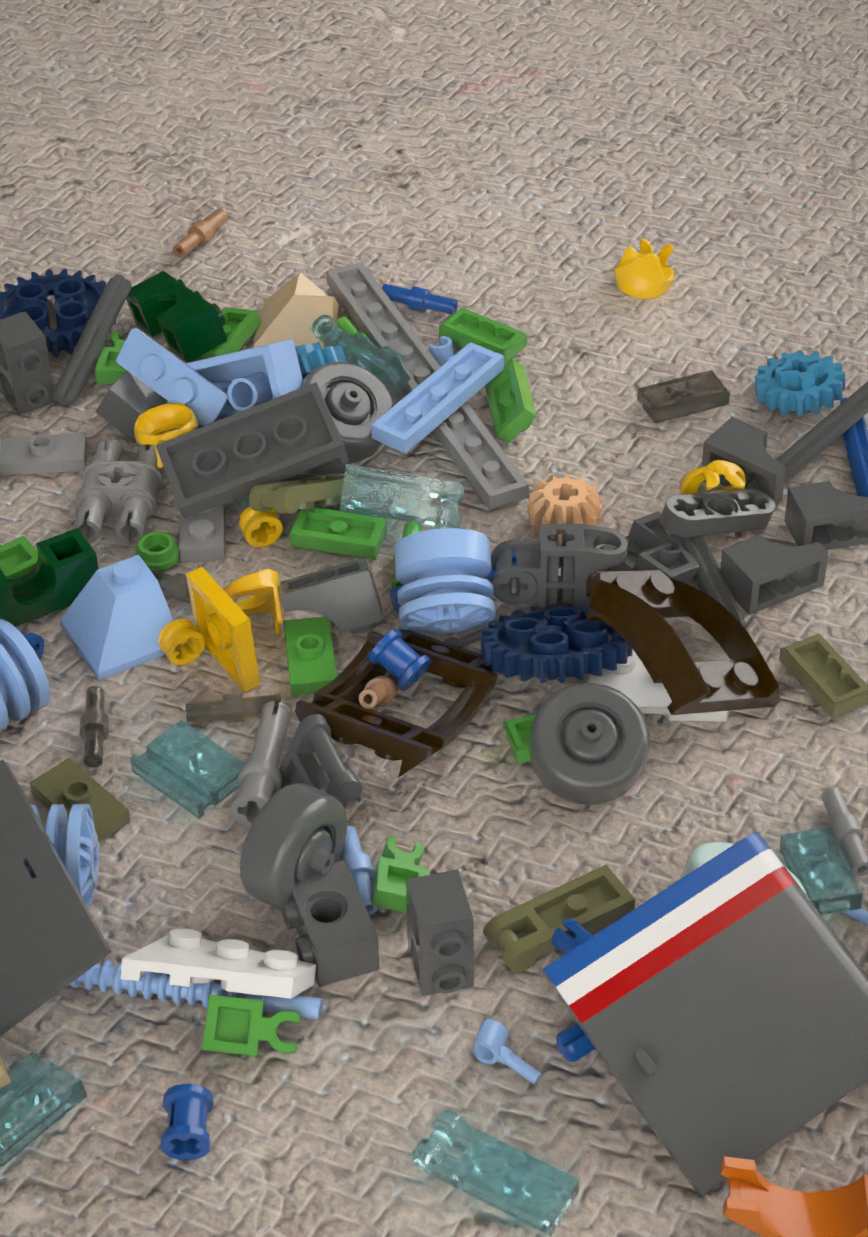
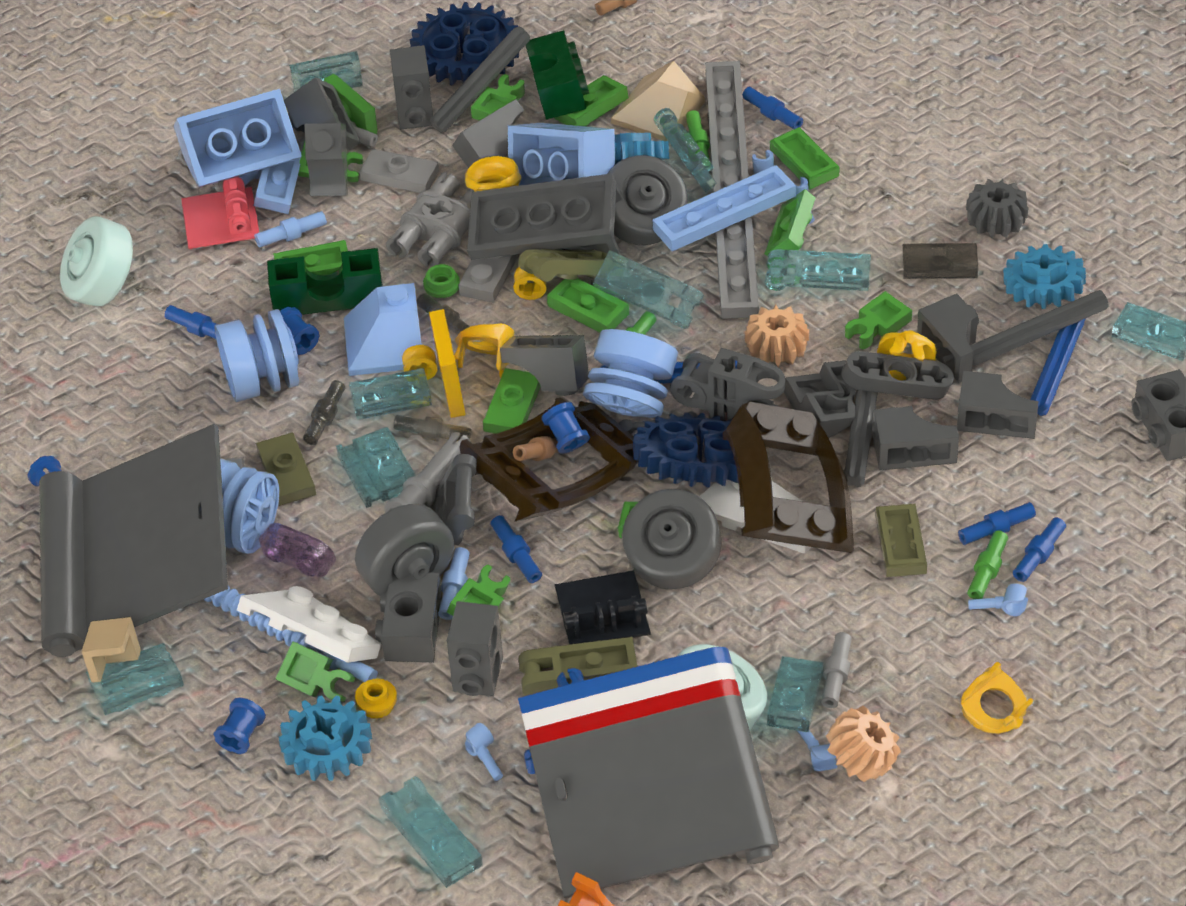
camera: 25 degrees right, 5 degrees up
light blue piece [116,328,229,426] -> none
yellow piece [613,238,674,299] -> none
none -> clear purple plate [259,523,336,577]
none -> dark azure gear [279,695,372,781]
none -> clear light blue plate [349,368,432,420]
none -> yellow plate [355,678,397,719]
none -> blue bar [490,515,542,583]
none -> black hinge [555,570,651,645]
none -> clear light blue plate [764,249,871,291]
none -> bright green plate [845,291,912,350]
none -> dark grey gear [966,178,1029,239]

